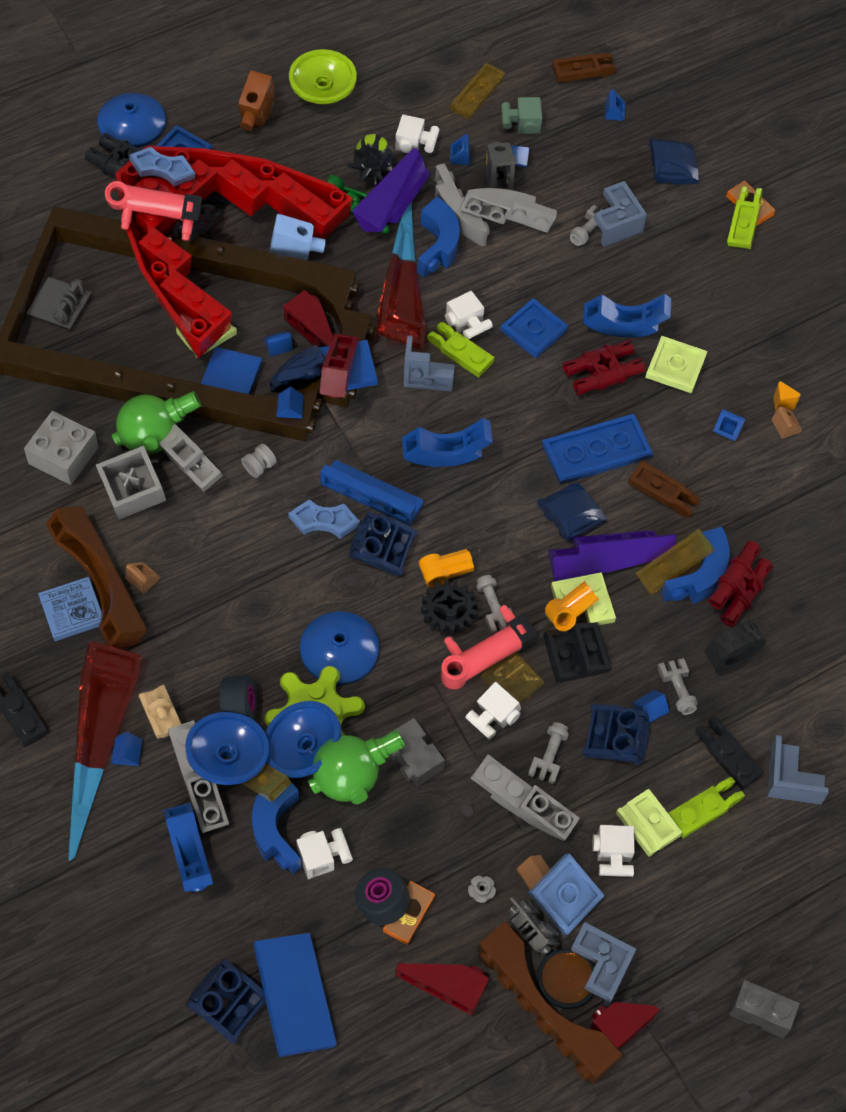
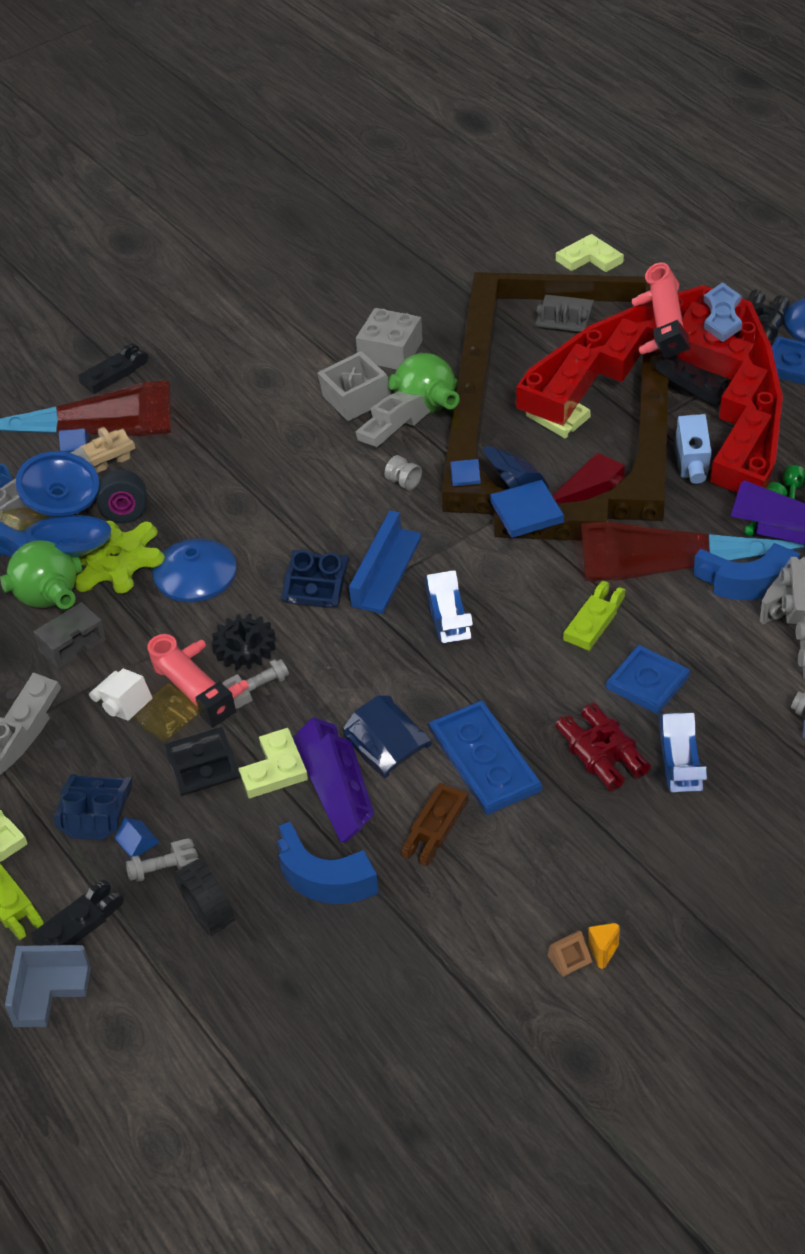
camera: 90 degrees right, 15 degrees down
medium blue tile [38,577,101,641] -> none
reddish brown arch [46,506,147,649] -> none
medium nougat slope [125,562,160,594] -> none
blue tile [201,347,262,394] -> none
blue slope [263,331,293,357] -> none
medium blue tile [288,500,360,539] -> none
dark red slope [320,333,359,398] -> none
sand blue panel [404,336,455,392] -> none
light orange piece [418,549,474,588] -> none
white brick [445,291,493,339] -> none
light grey hinge [528,722,569,785] -> none
light orange piece [545,581,599,631] -> none
clear yellow tile [635,529,715,595] -> none
yellowish green plate [645,336,707,393] -> none
dark red pin [708,540,773,627] -> none
blue slope [713,409,745,441] -> none

